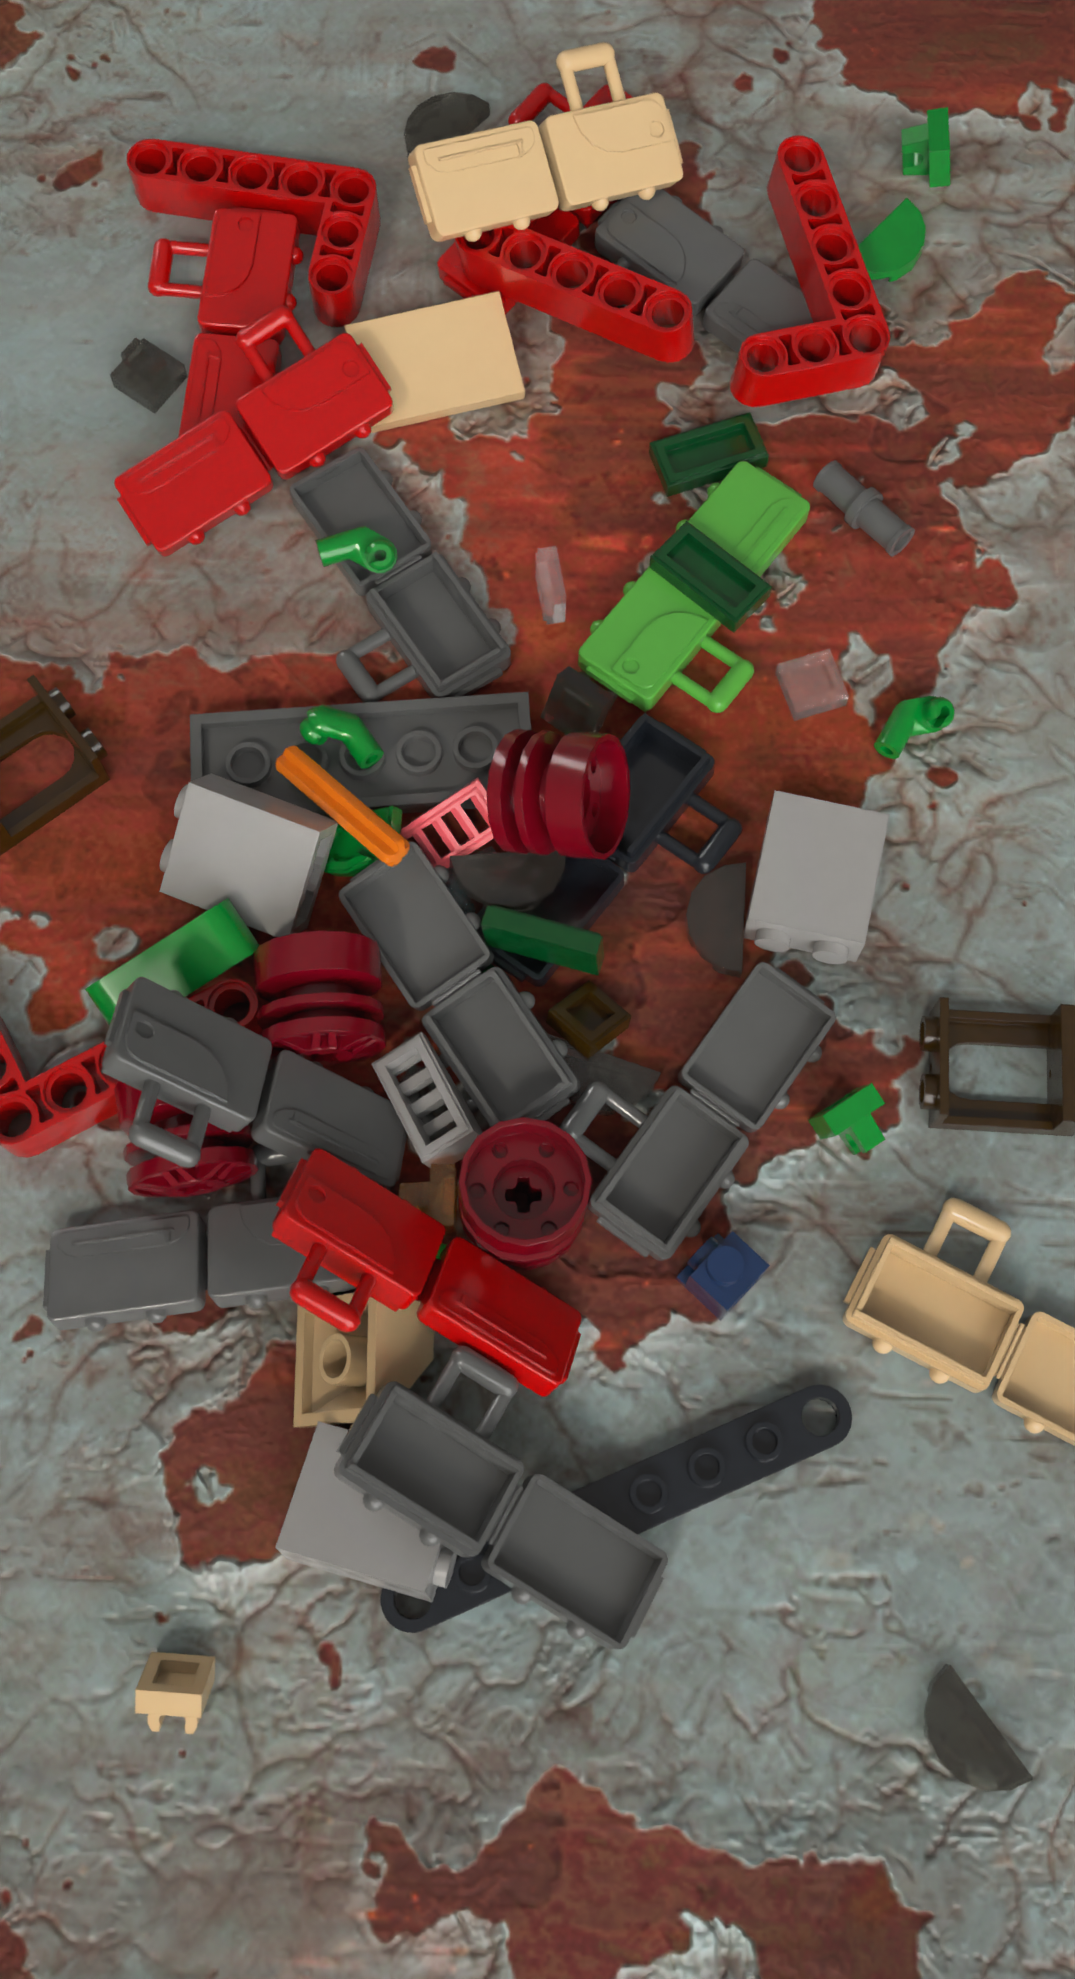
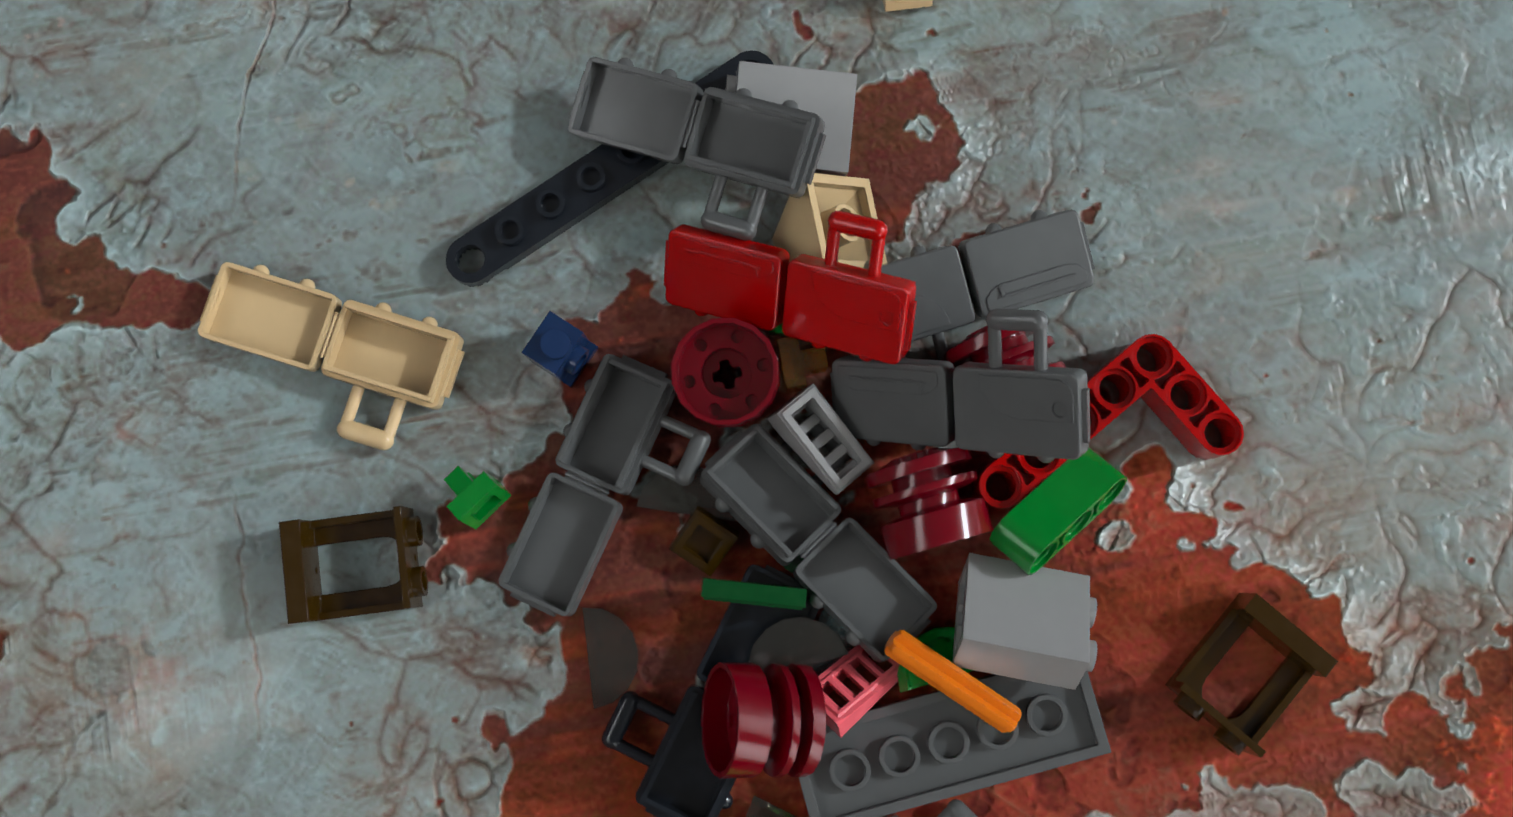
camera: 170 degrees right, 10 degrees up
green arm [299,705,384,769] -> none
light grey brick [742,790,890,964] -> none
clear smoke tile [923,1664,1034,1791] -> none

